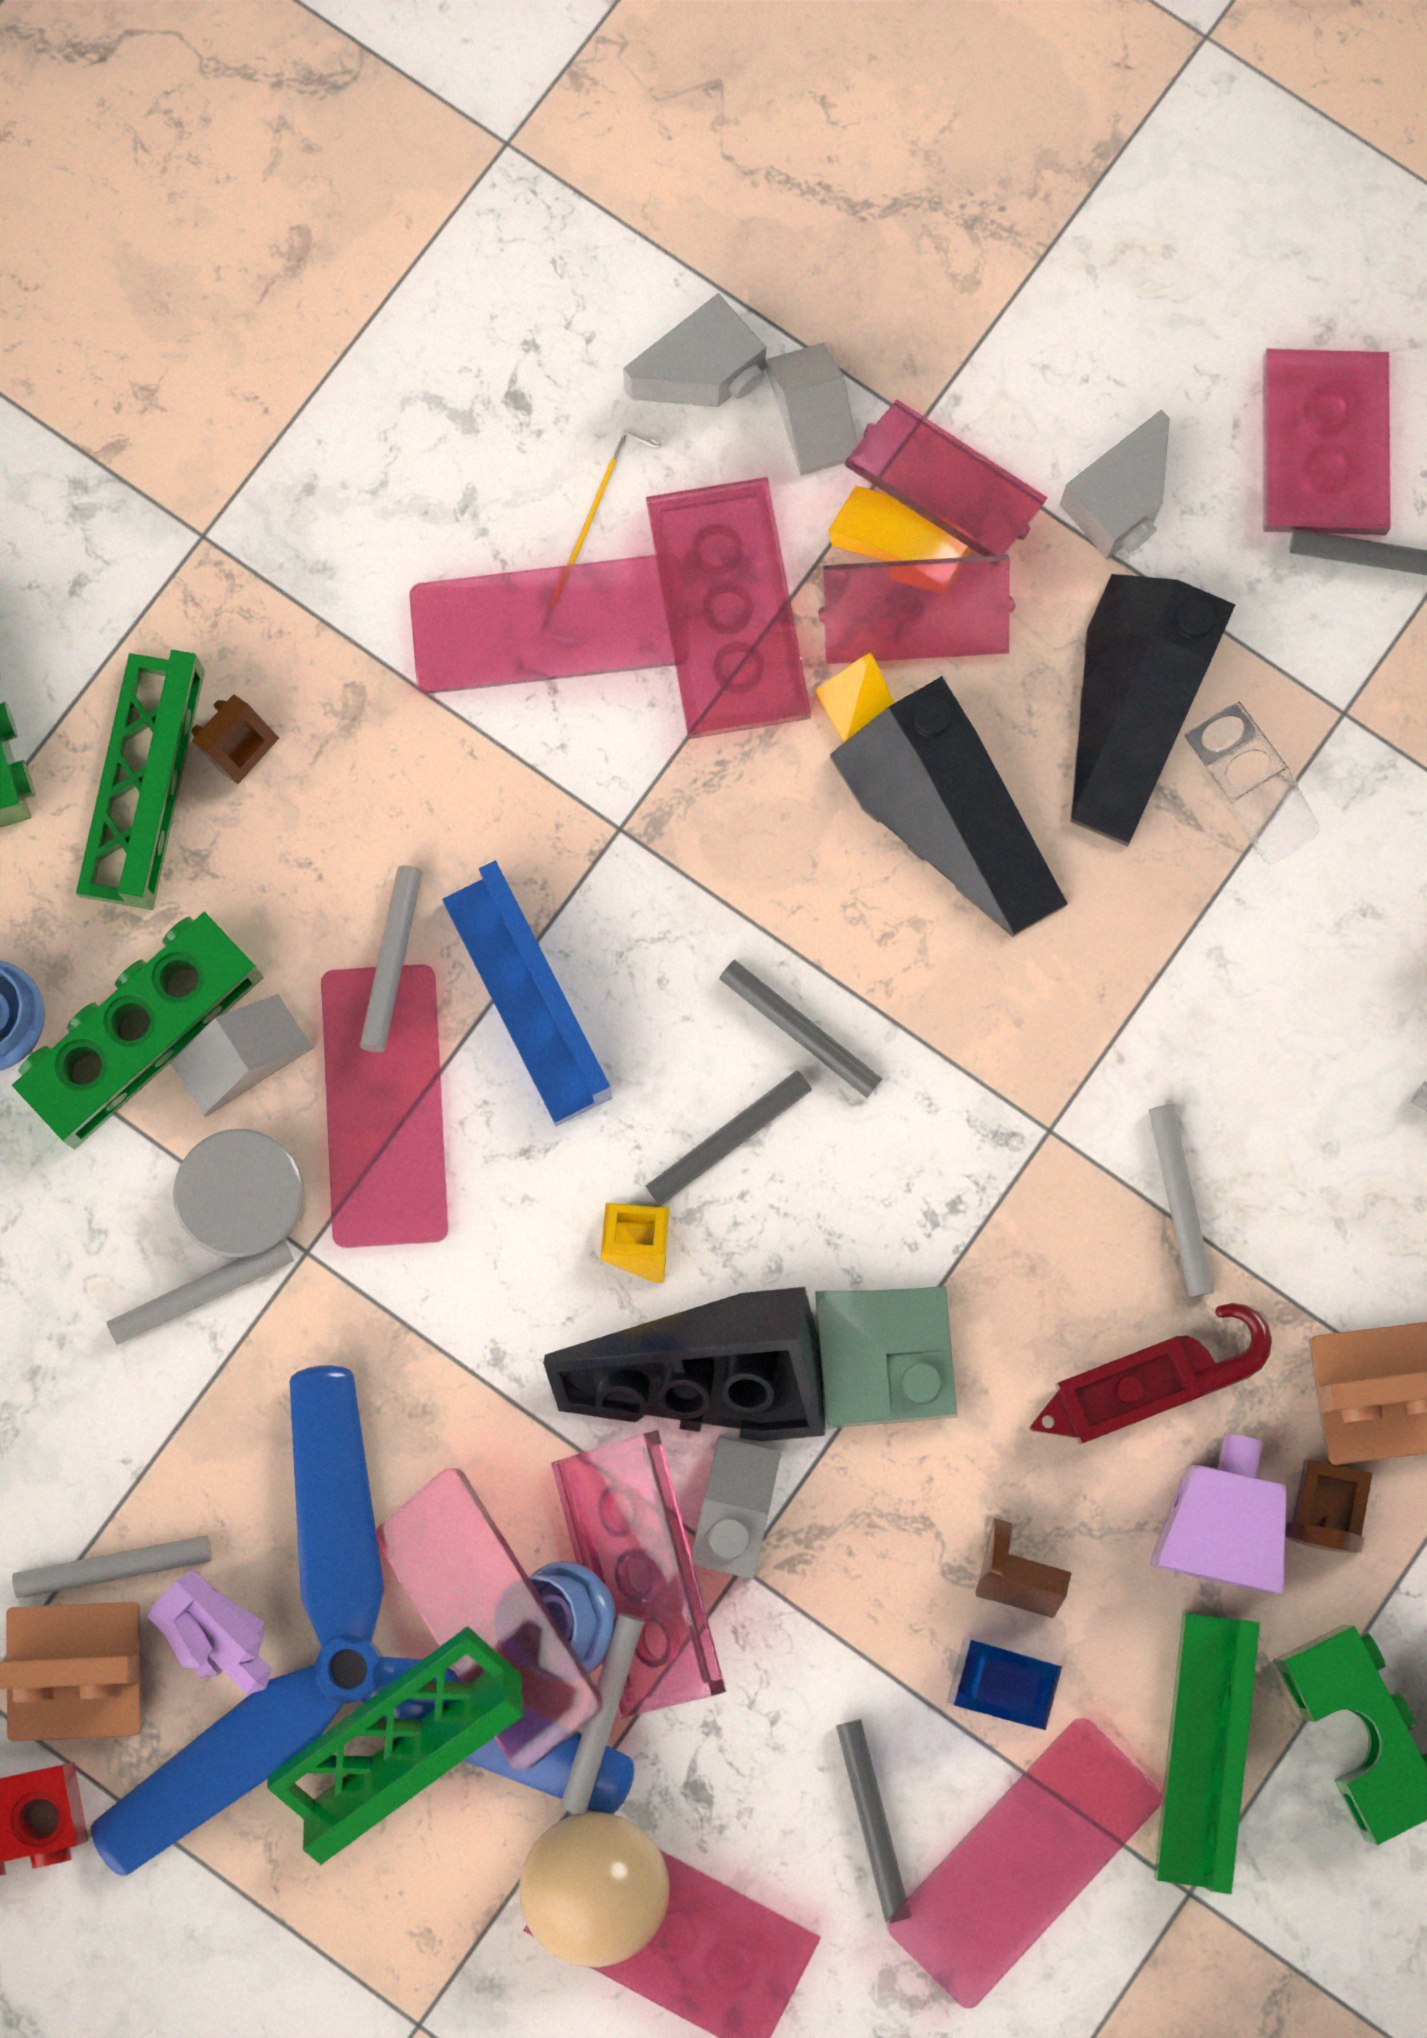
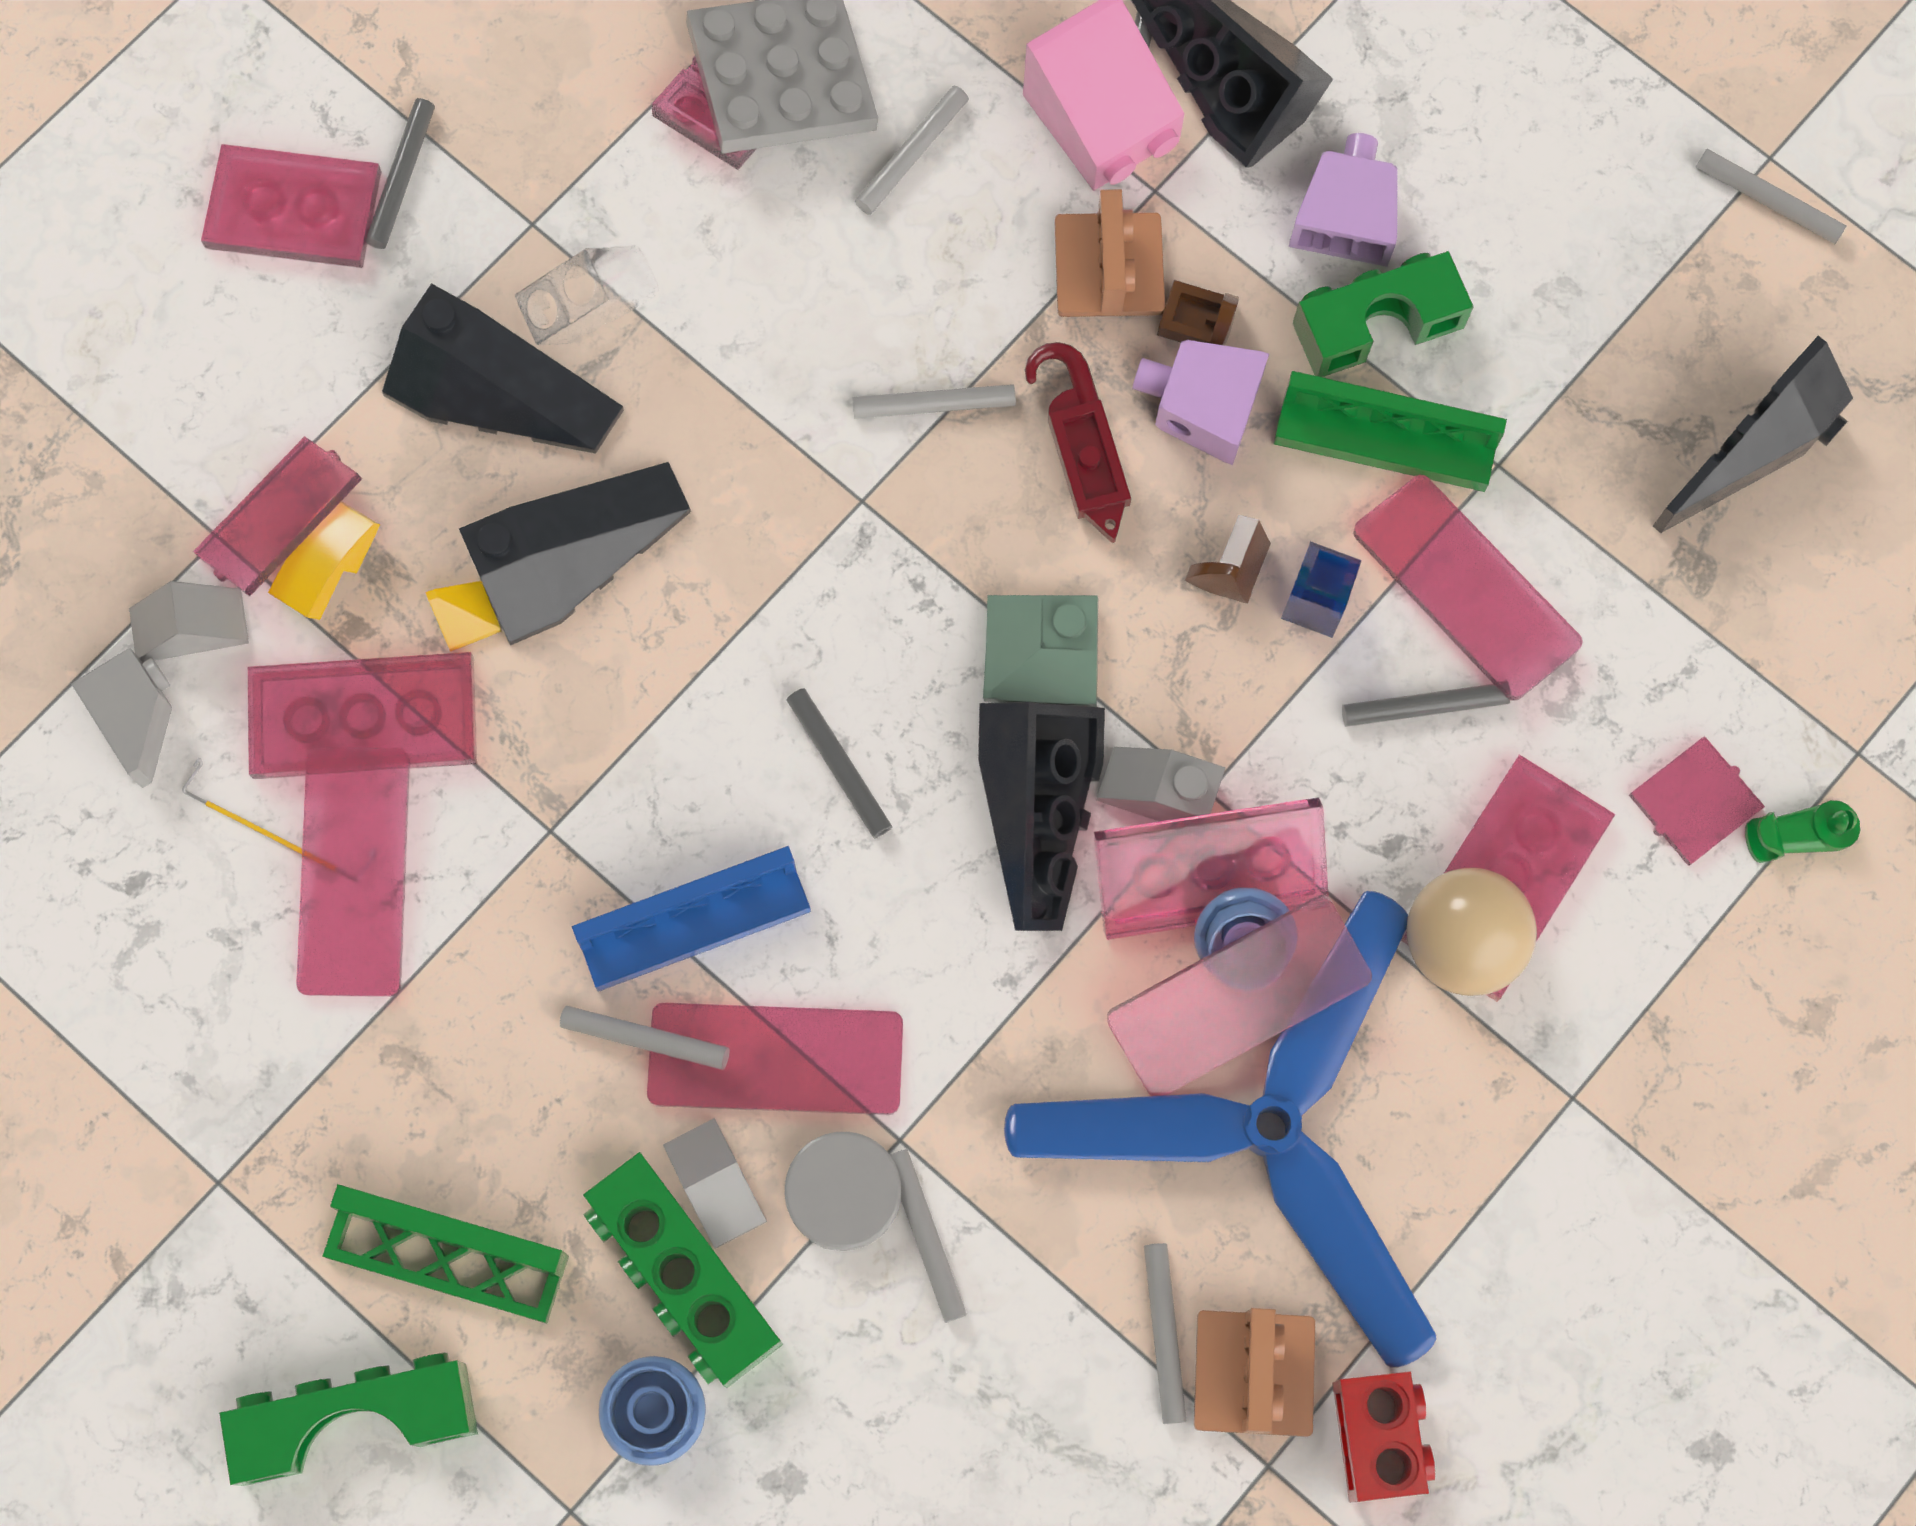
camera: 85 degrees left, 5 degrees down
lavender rock [147,1570,272,1695] -> none
reddish brown tile [191,694,279,784] -> none
green fence [267,1626,524,1865] -> none
light grey bar [560,1613,644,1815] -> none
yellow slope [600,1203,669,1283] -> none
dark grey bar [719,959,883,1098] -> none
clear pink piece [818,554,1016,664] -> none
light grey slope [1060,409,1170,559] -> none

